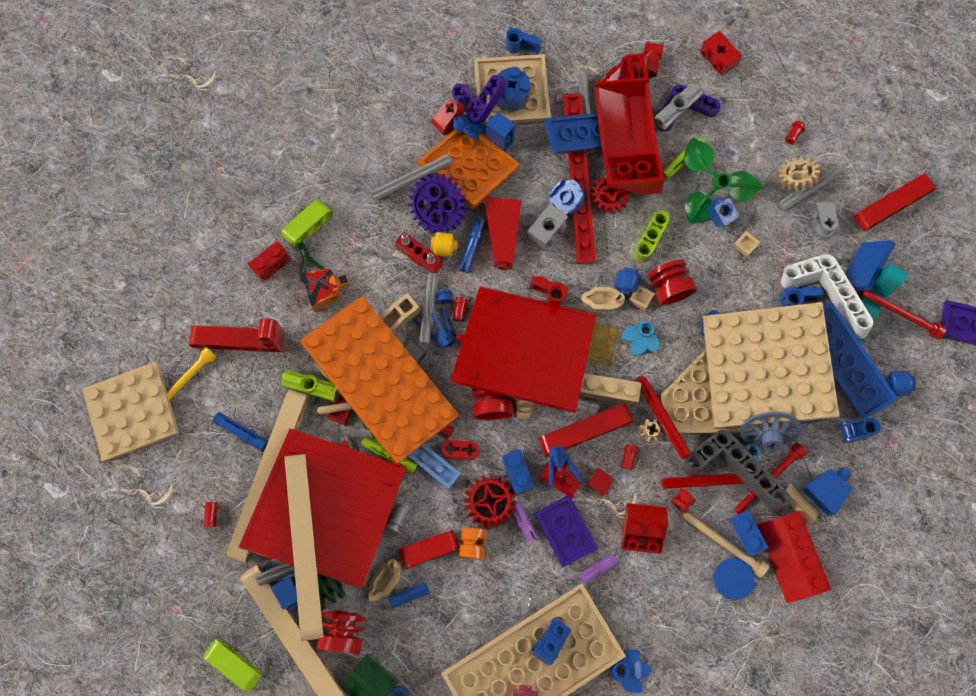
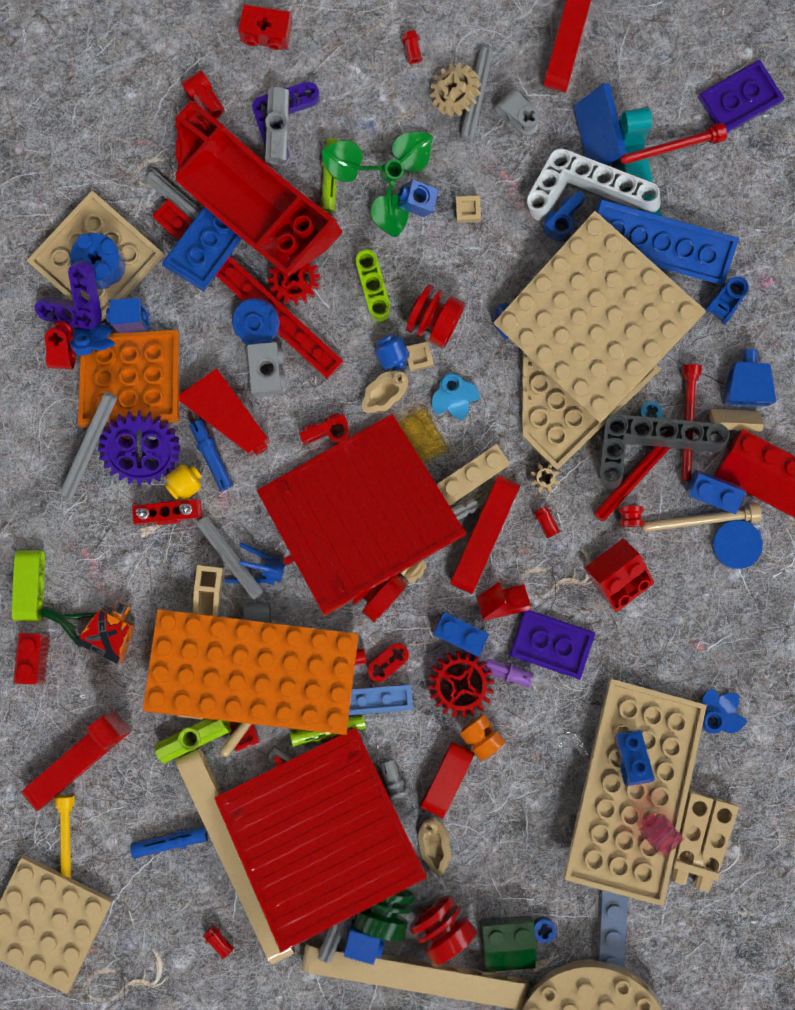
camera: 40 degrees left, 10 degrees up
tan beam [284,454,323,641] -> none
blue axle [388,583,429,609] -> none
blue bush [436,290,453,304] -> none
red pin [452,297,469,322] -> none
blue plate [506,27,542,55] -> none
blue plant [548,446,582,487] -> none
medium lavender axle [579,554,618,584] -> none
red slope [587,468,614,496] -> none
red axle [636,375,691,459] -> none
sand blue wheel [740,412,802,452] -> none
blue head [885,371,916,396] -> none

